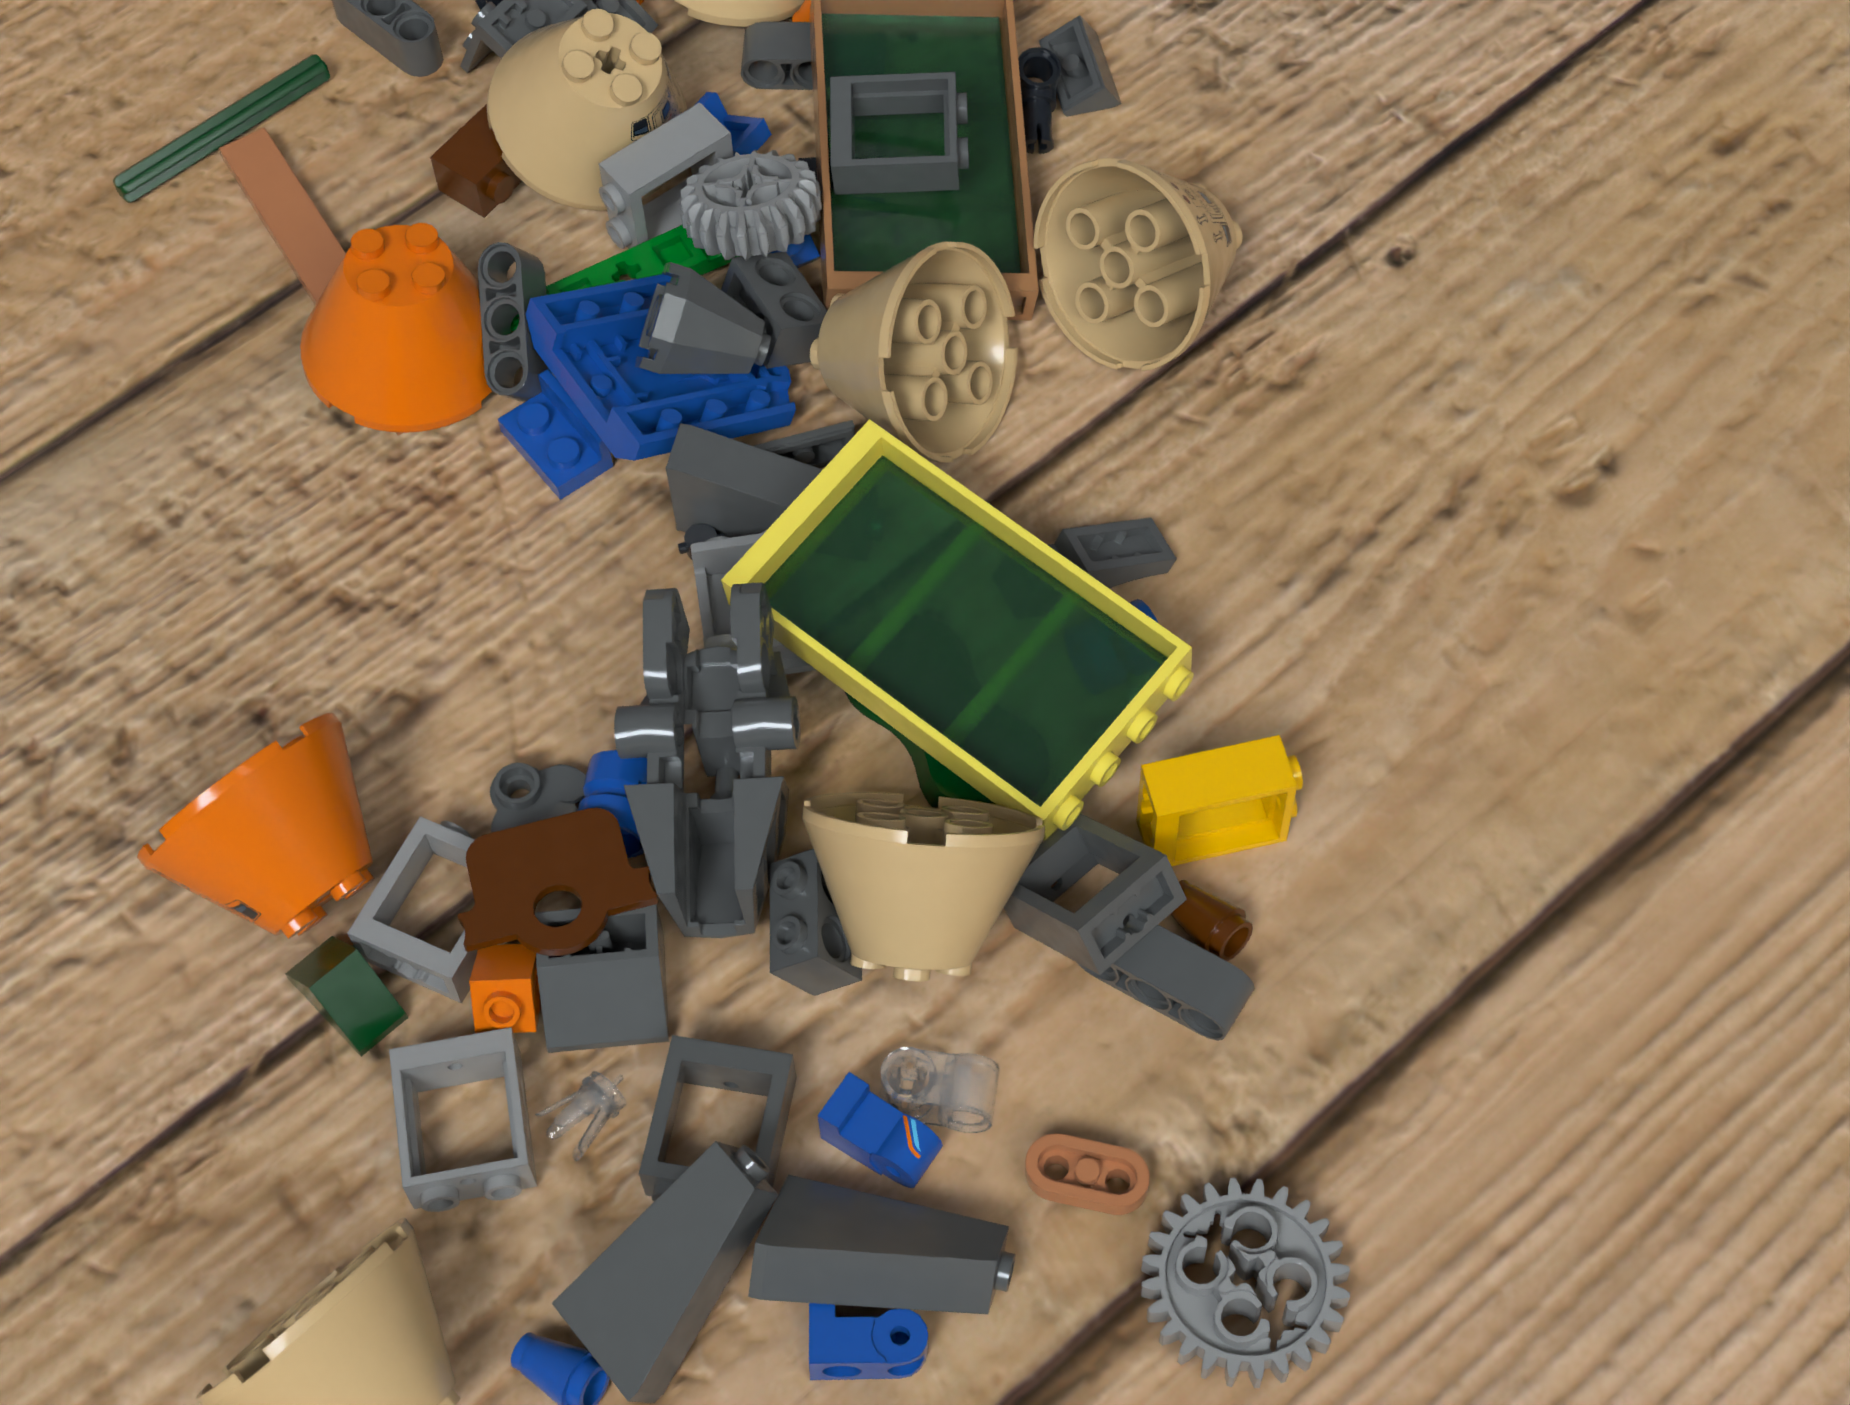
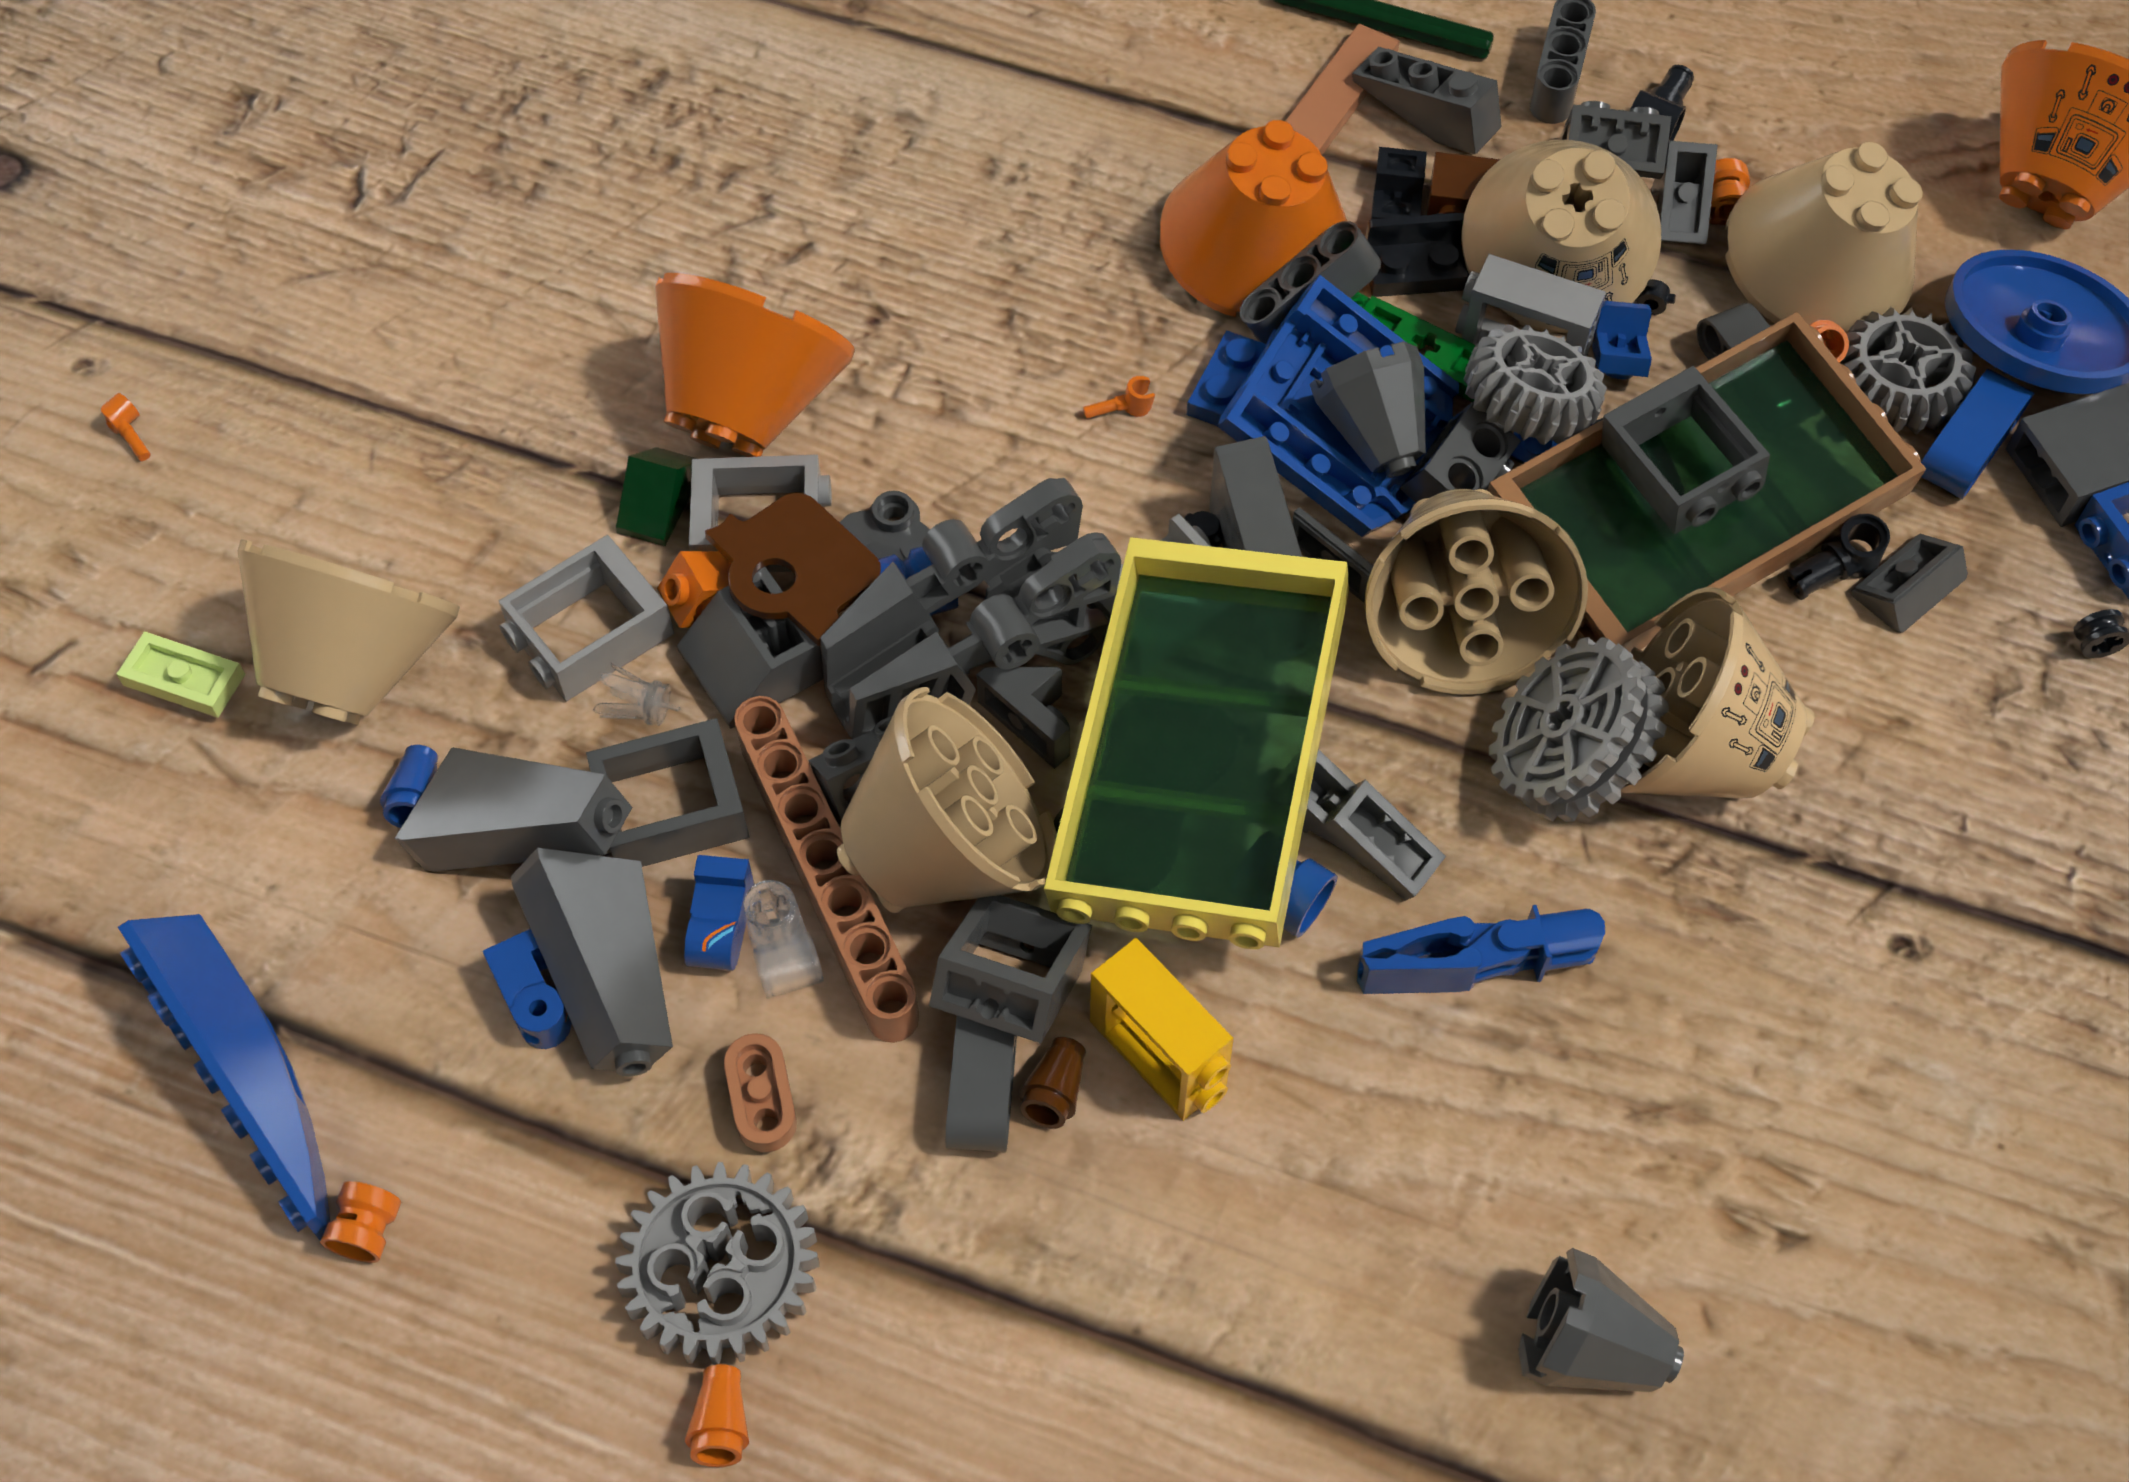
camera: 60 degrees right, 0 degrees up
none -> orange cone [685,1364,749,1467]
none -> nougat beam [734,696,919,1043]
none -> dark grey slope [976,667,1070,769]
none -> orange hand [1083,376,1155,419]
none -> dark grey slope [1352,47,1502,155]
none -> blue arm [1357,905,1605,994]
none -> black bracket [1365,213,1469,297]
none -> black slope [1371,147,1427,219]
none -> light grey piece [1489,637,1669,822]
none -> dark grey cone [1518,1248,1684,1392]
none -> black piece [1635,279,1676,315]

